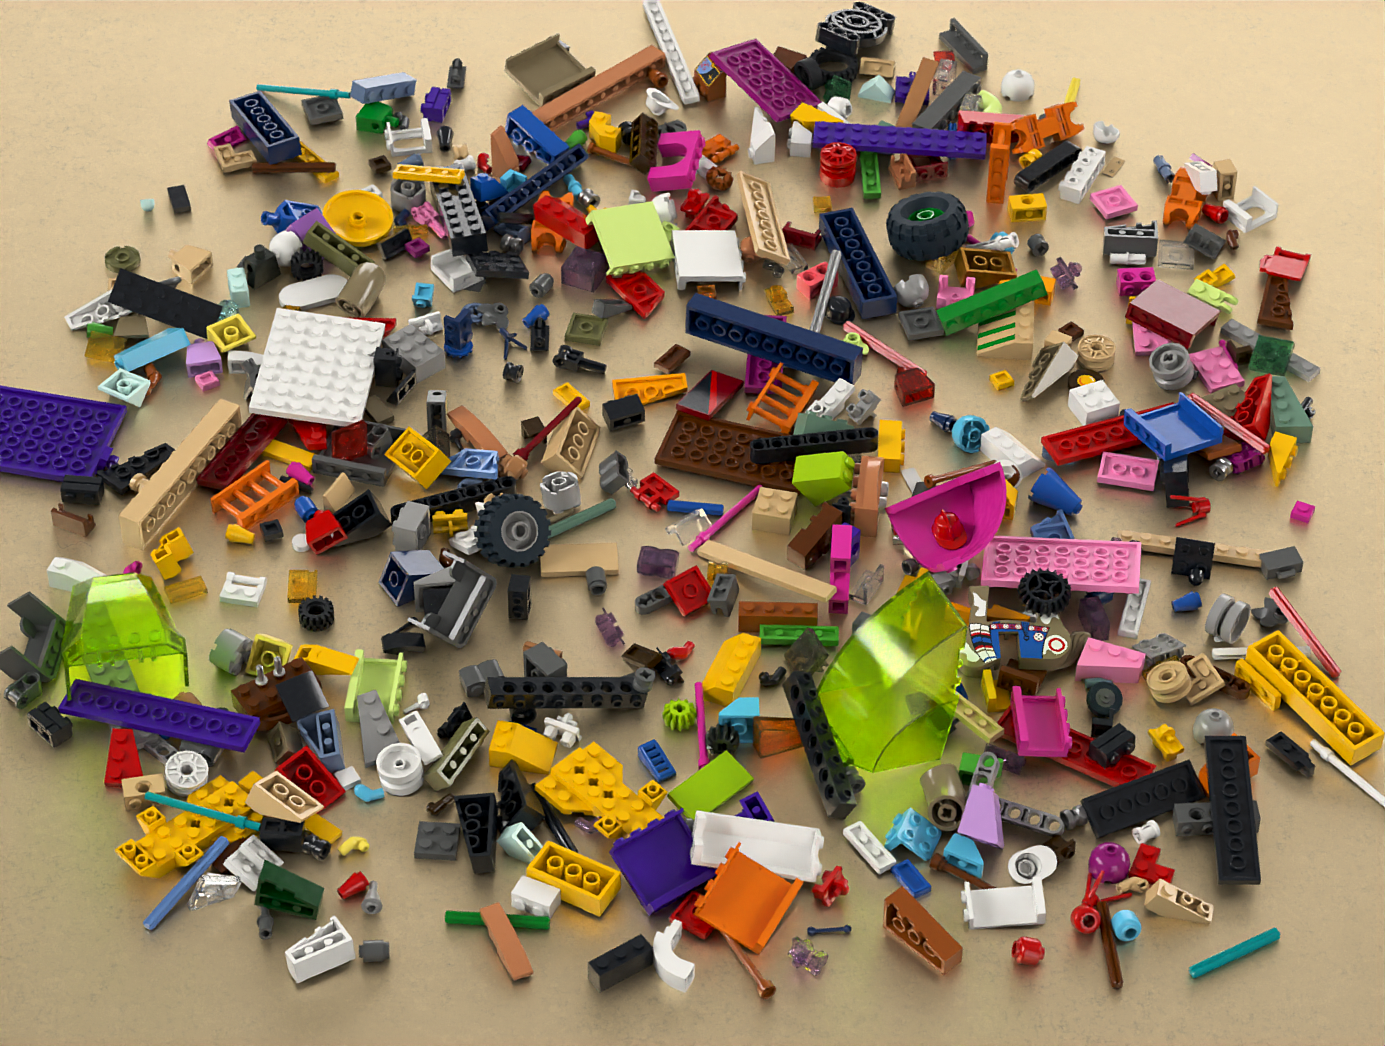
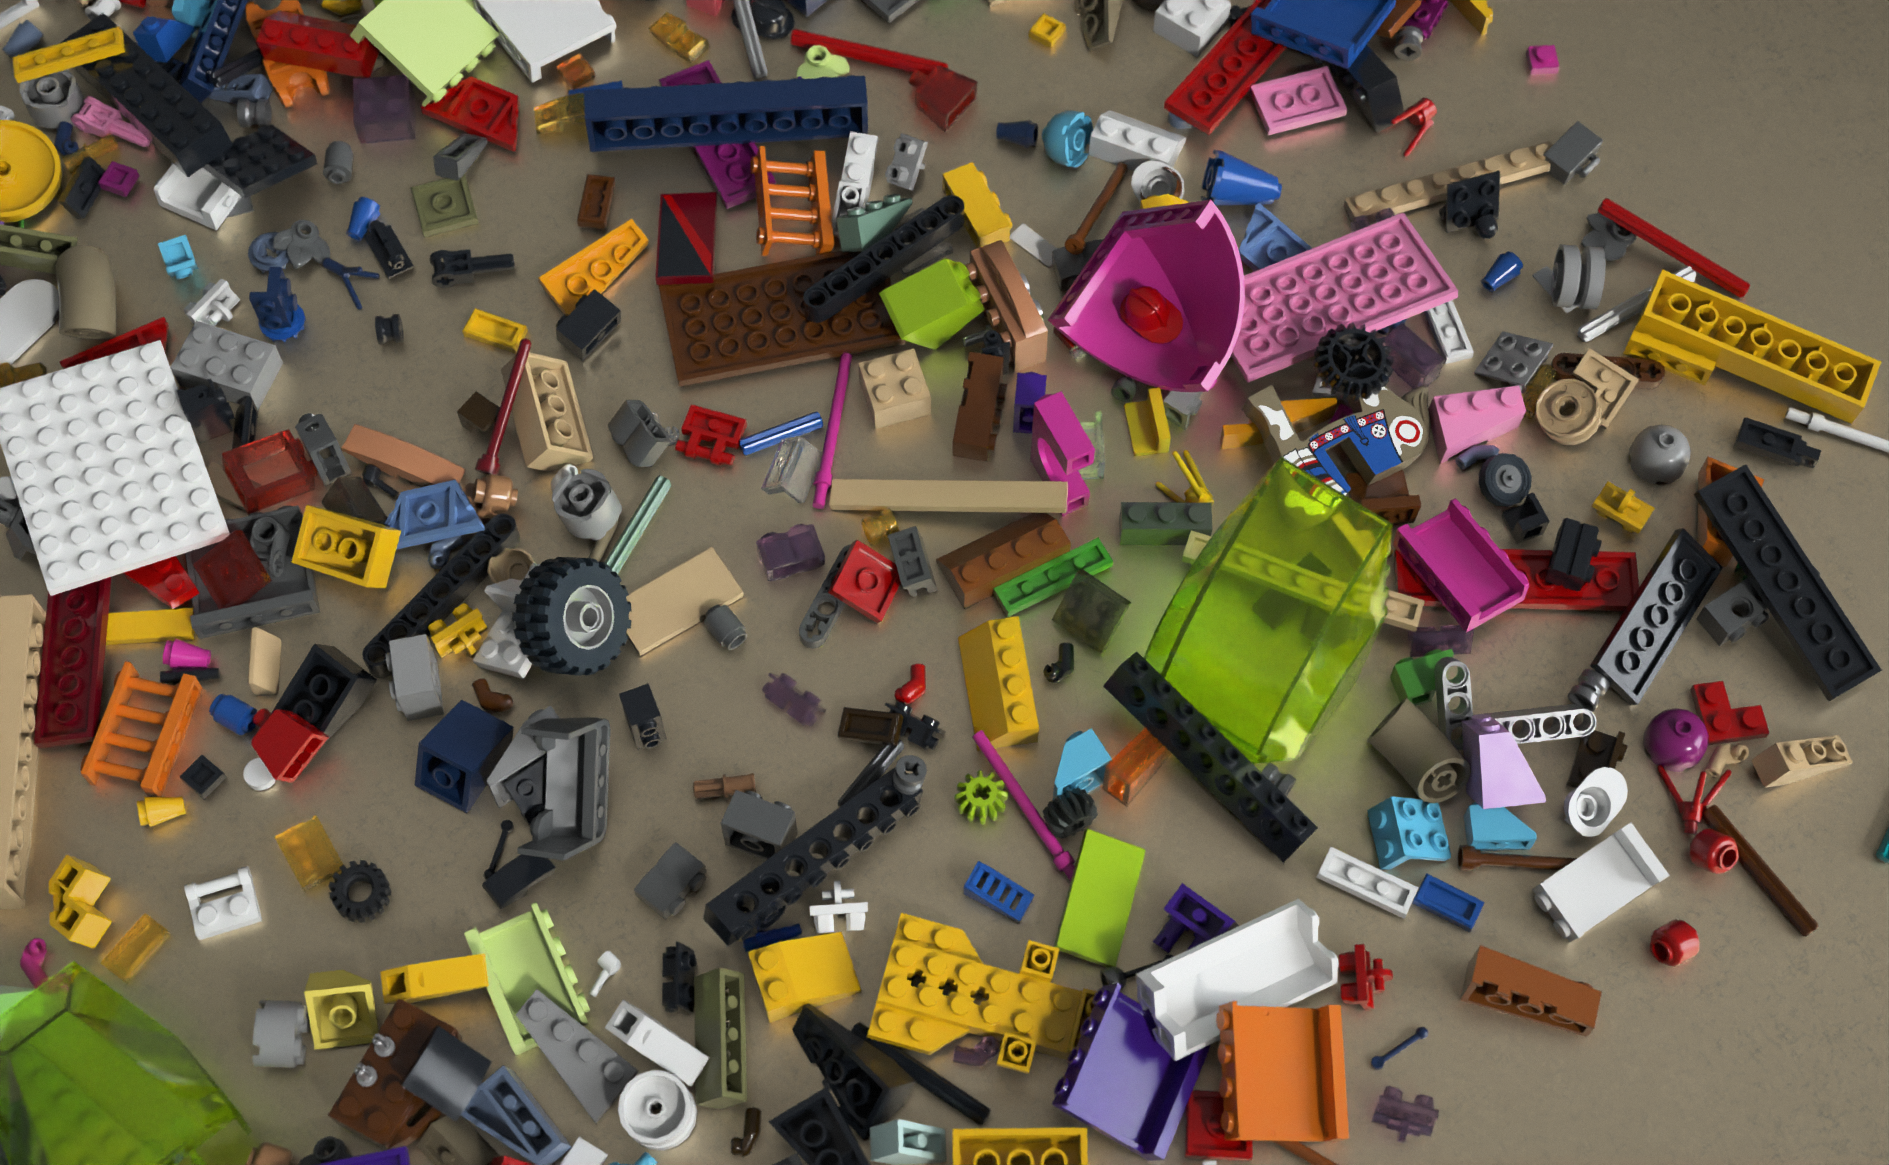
camera: 30 degrees left, 20 degrees up
medium azure head [1111,910,1142,941] -> none
white bush [1133,820,1161,845] -> none
none -> clear red window [222,429,318,515]
none -> clear yellow slope [534,92,585,134]

